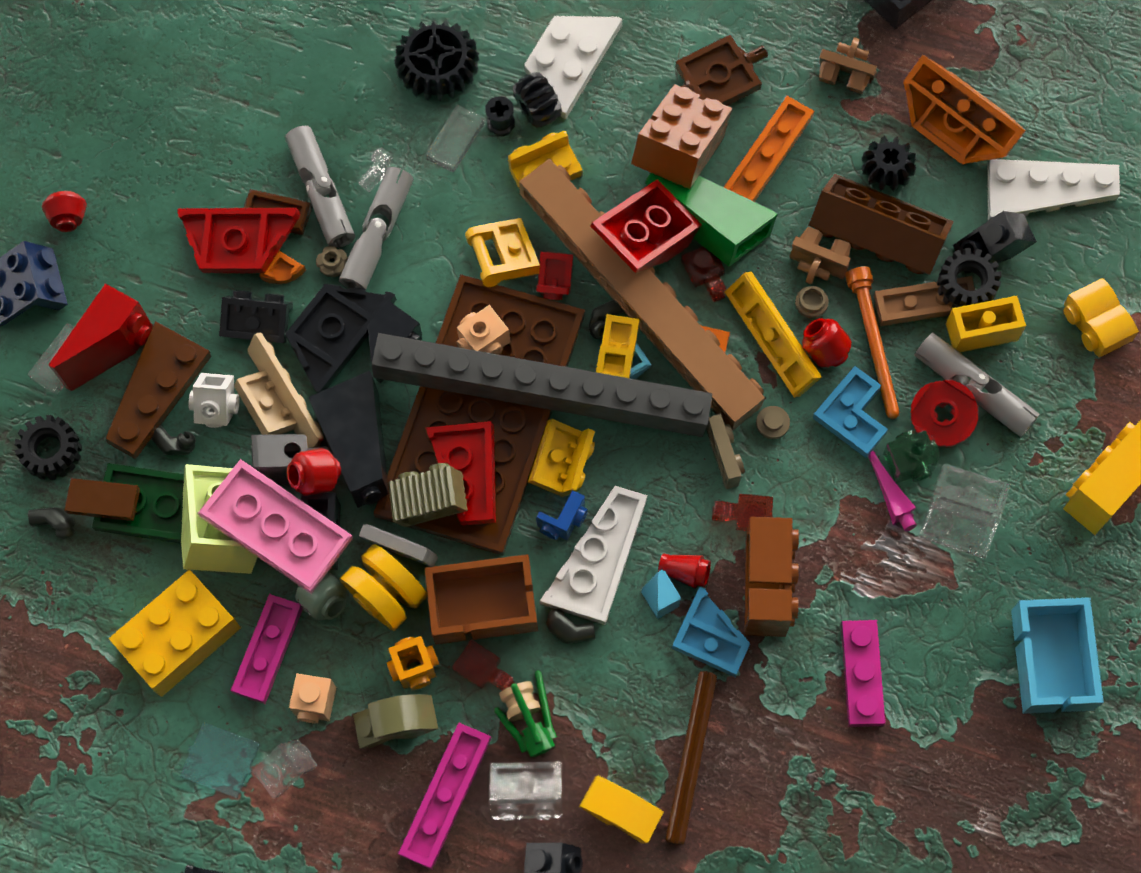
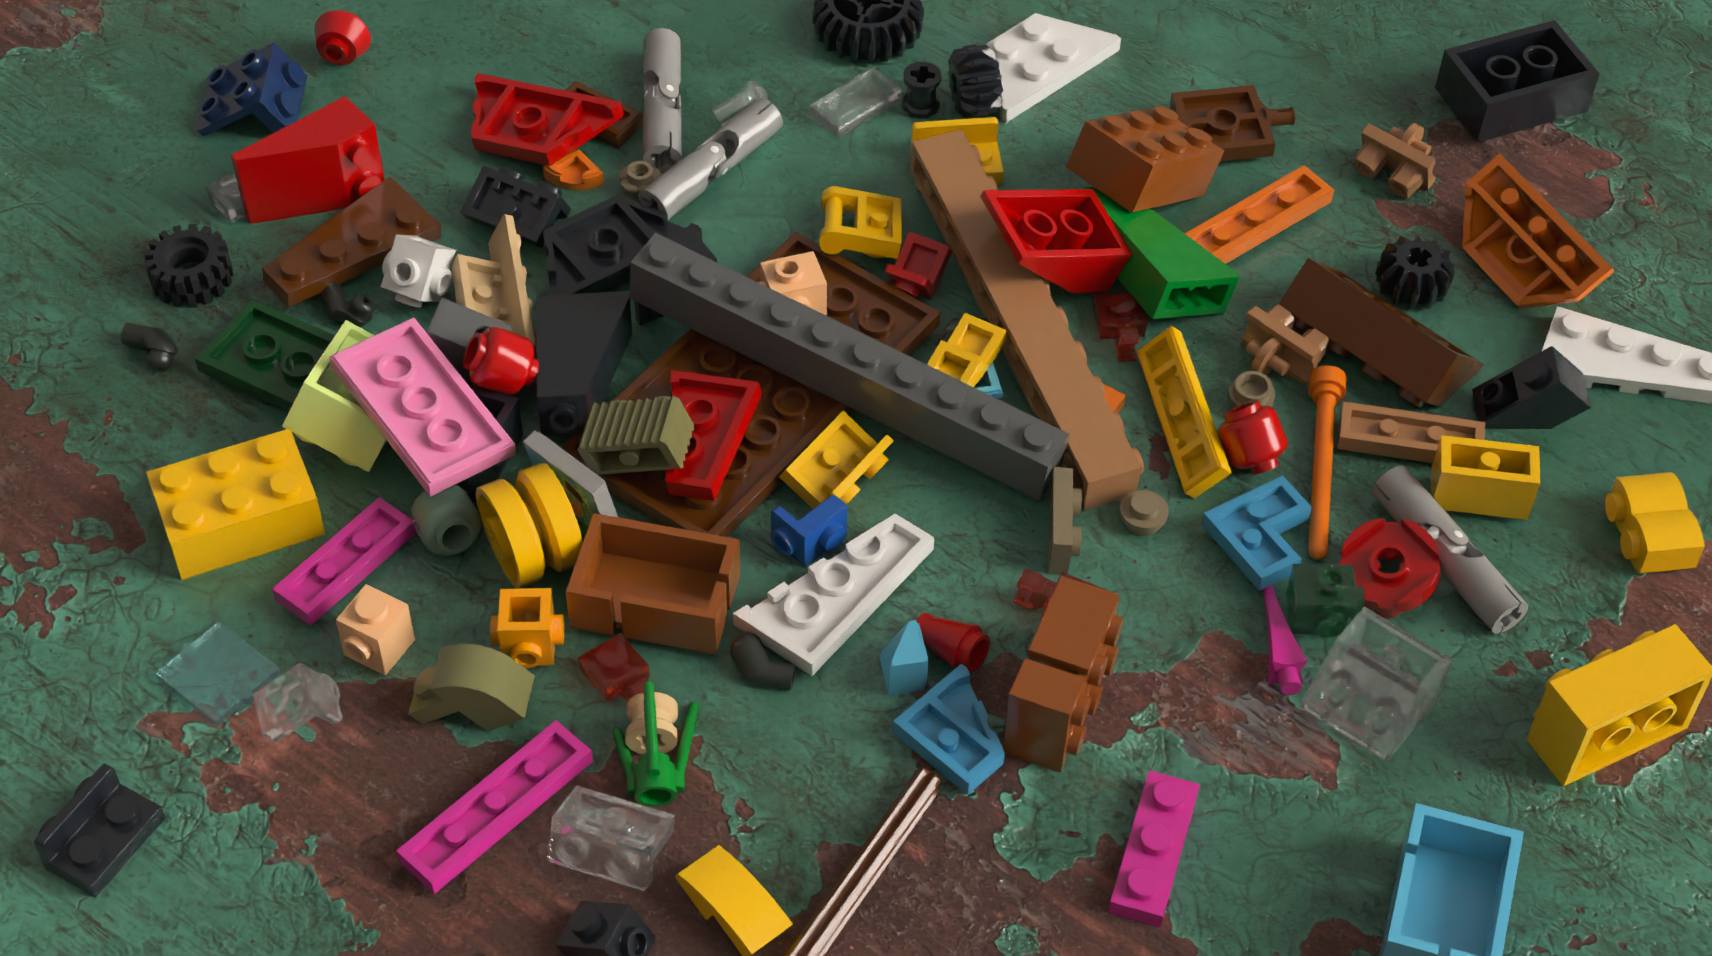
camera: 15 degrees right, 20 degrees down
reddish brown tile [64,478,140,521] -> none
black tyre [937,248,1001,309] -> none

